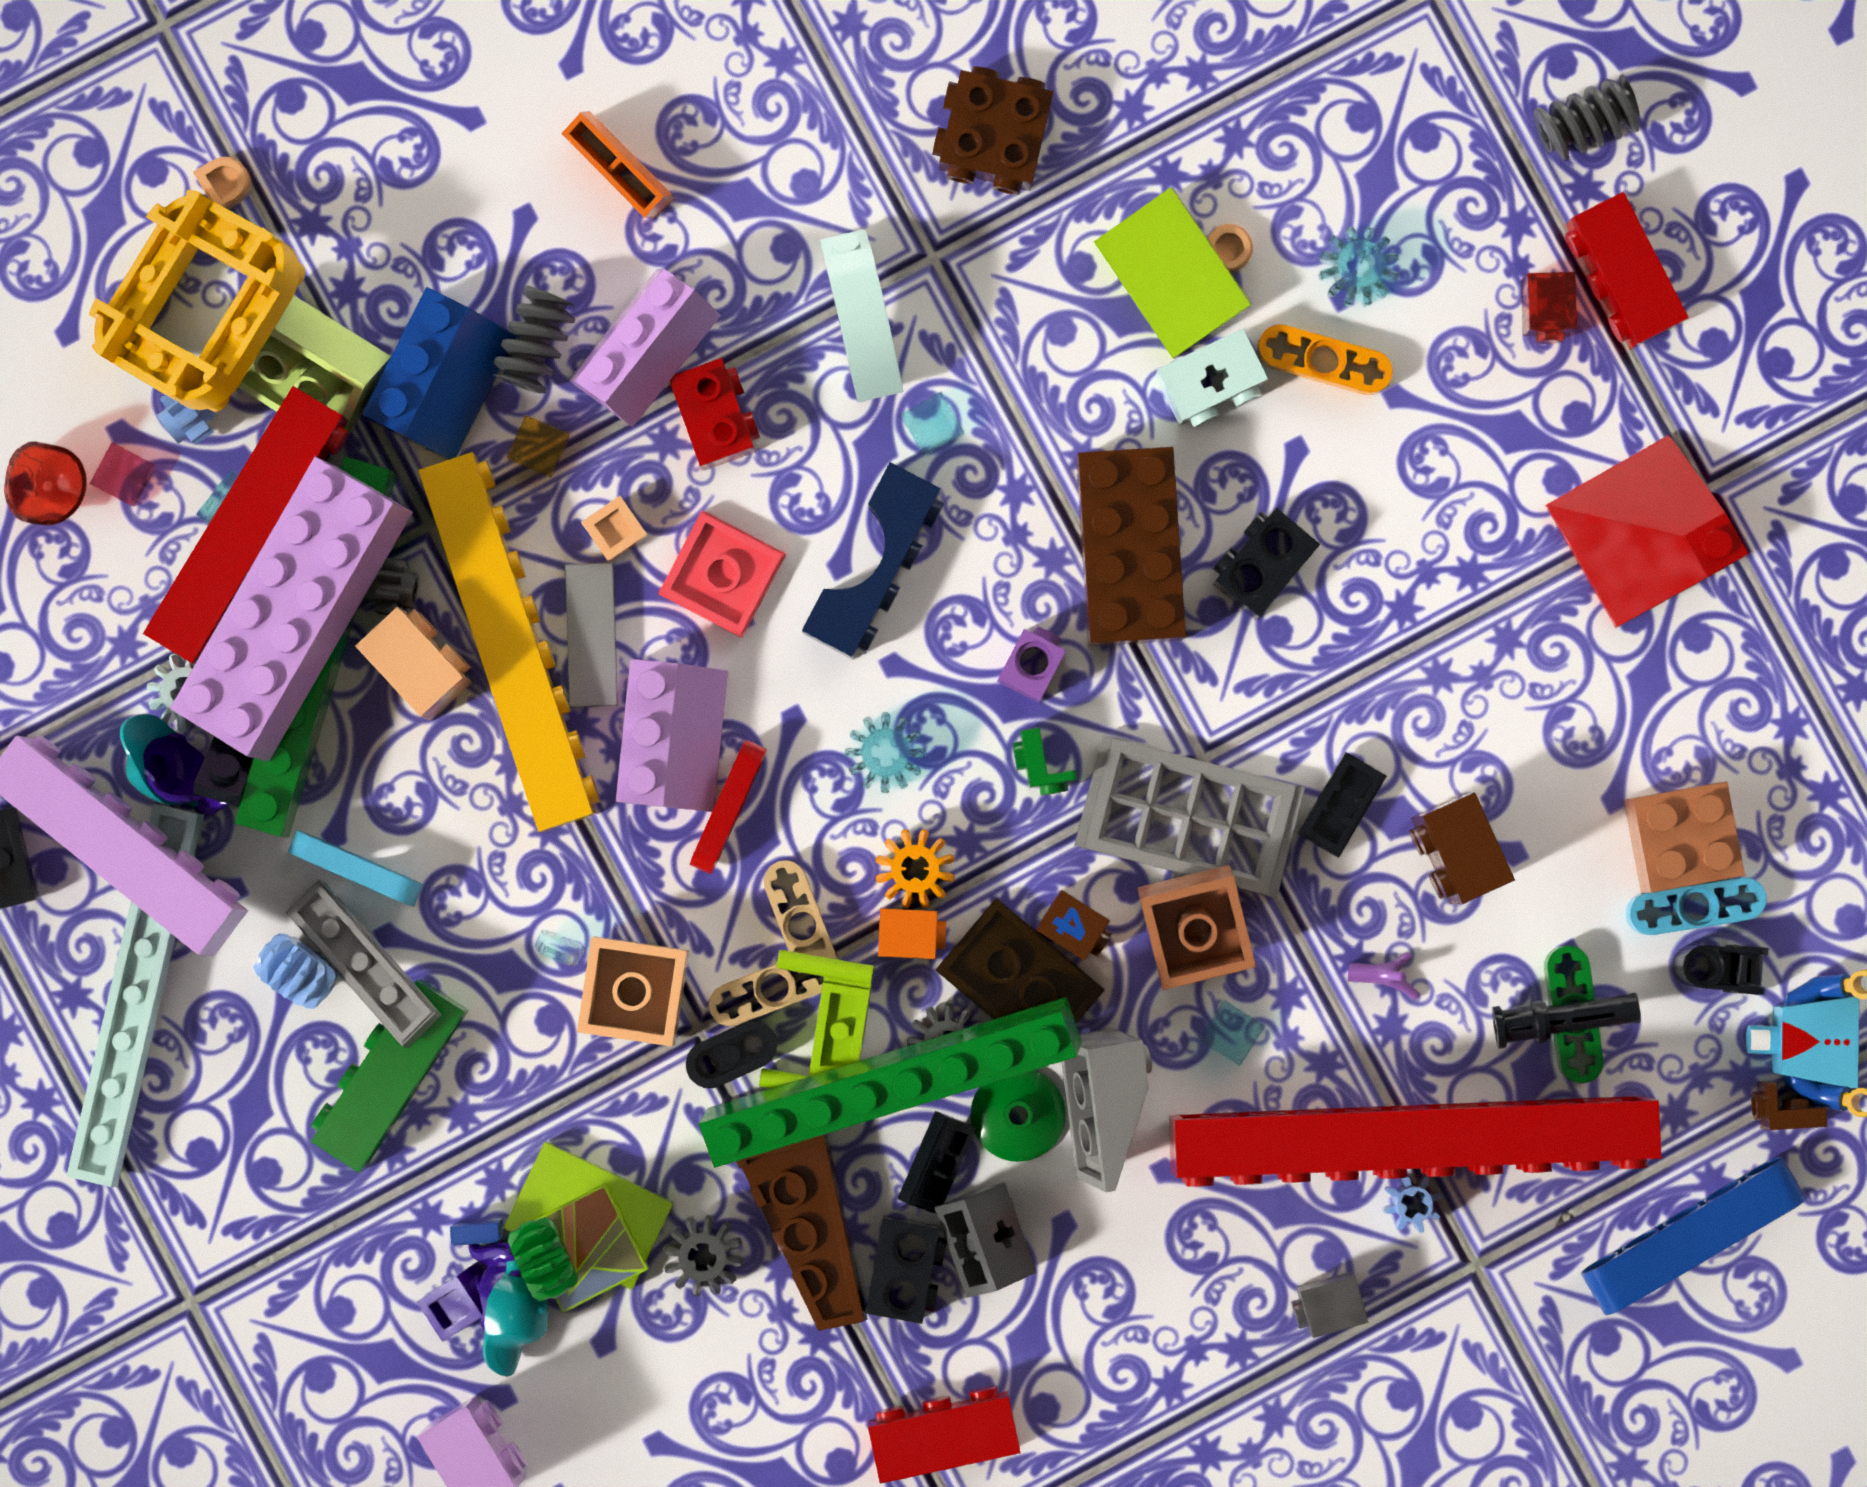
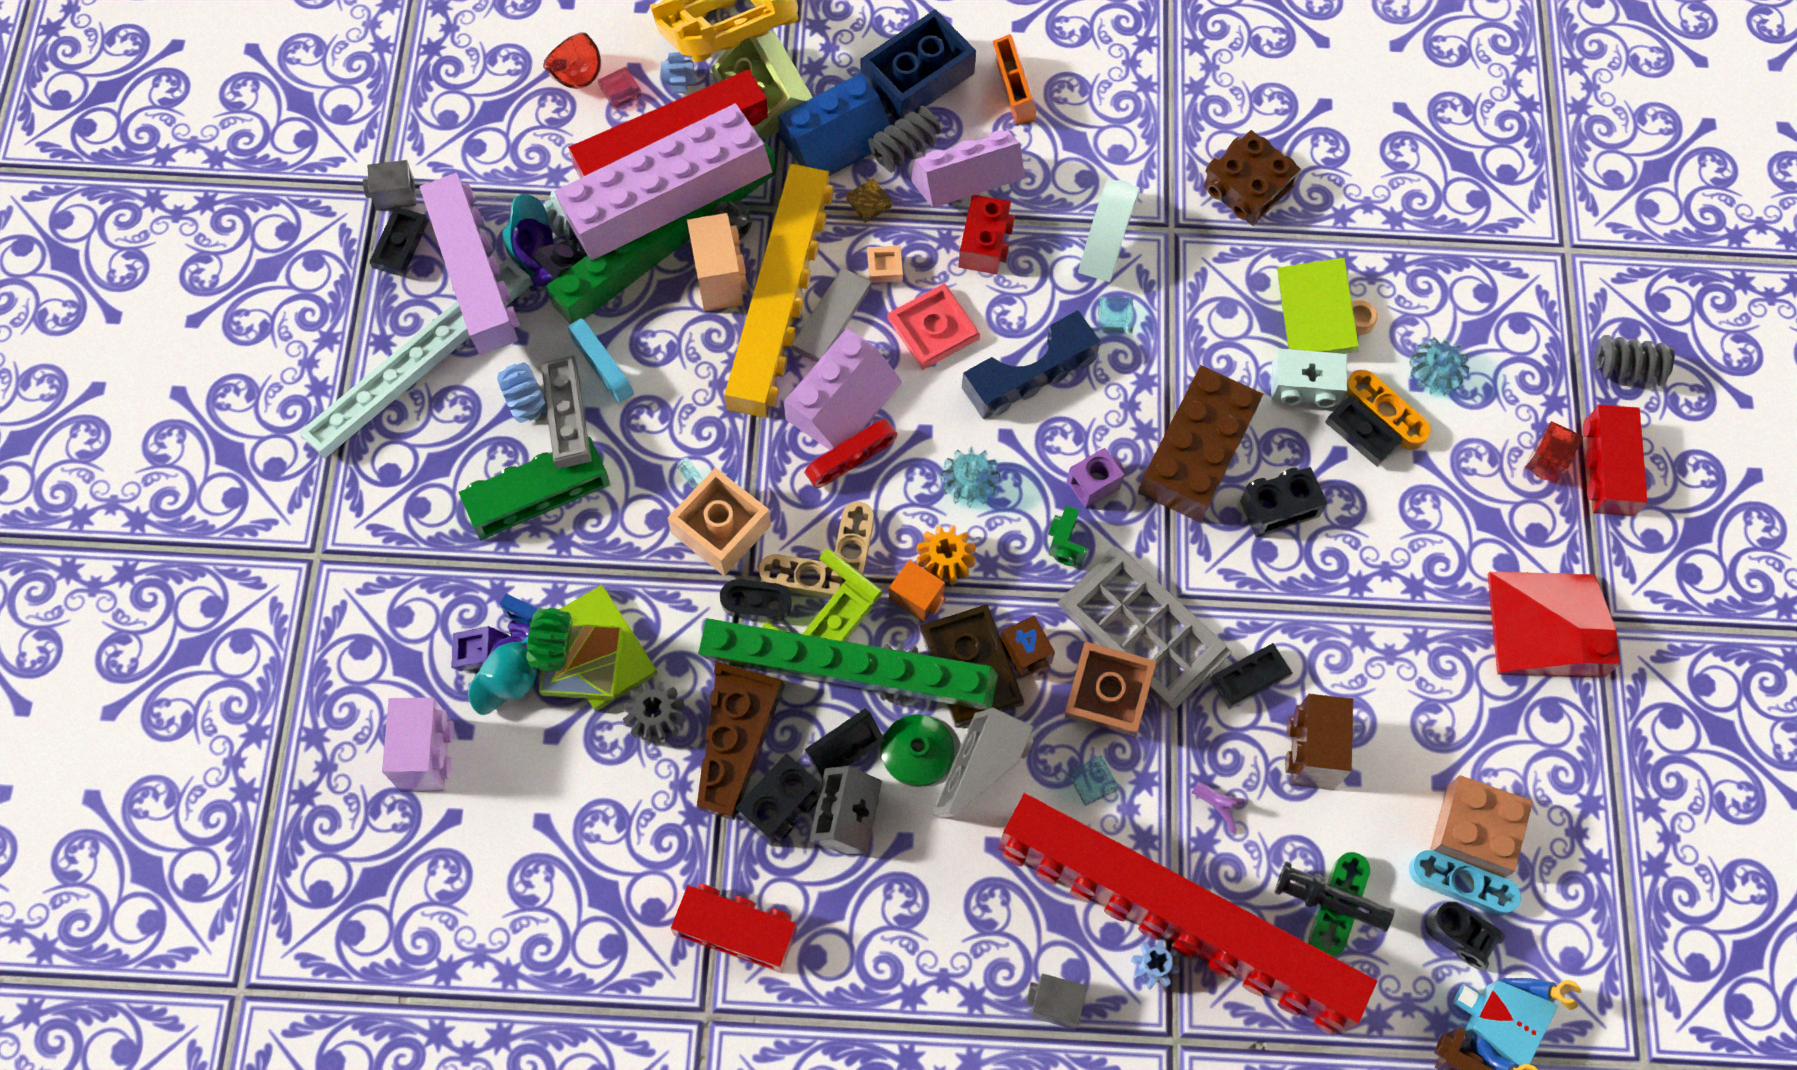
camera: 35 degrees right, 20 degrees down
none -> dark blue brick [860,9,976,120]
none -> black plate [1325,395,1403,467]

